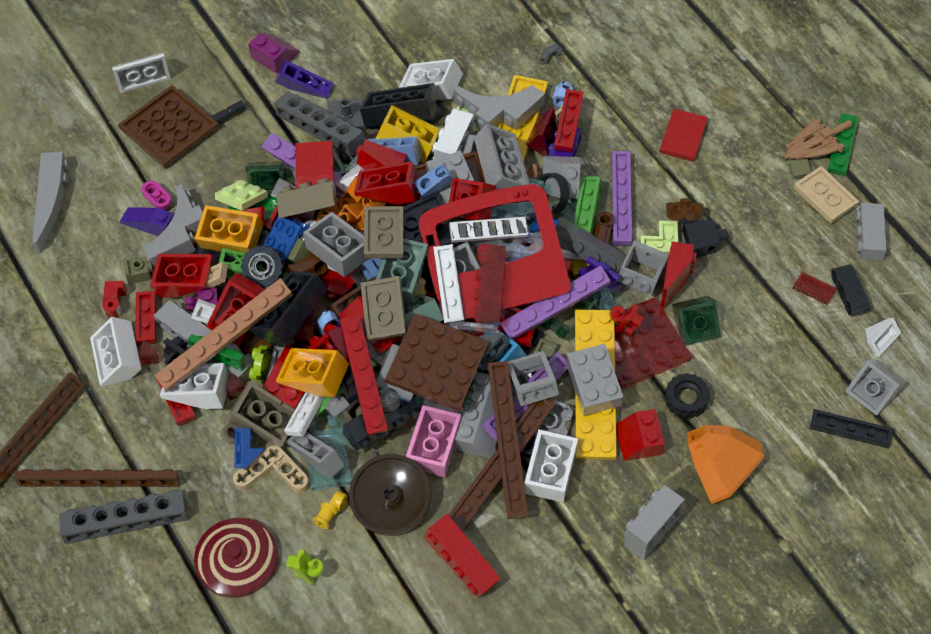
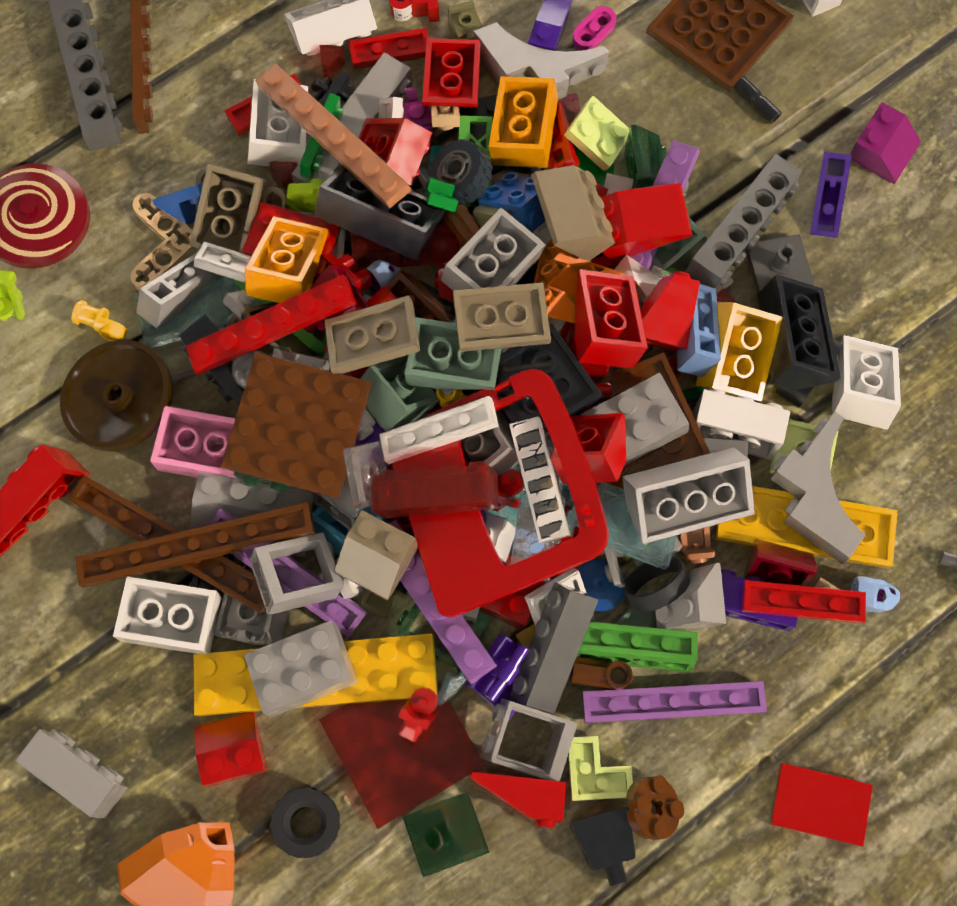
camera: 80 degrees right, 15 degrees up
medium blue leg [414,164,453,197] -> none
none -> dark tan slope [334,510,418,601]
none -> green slope [425,176,458,212]

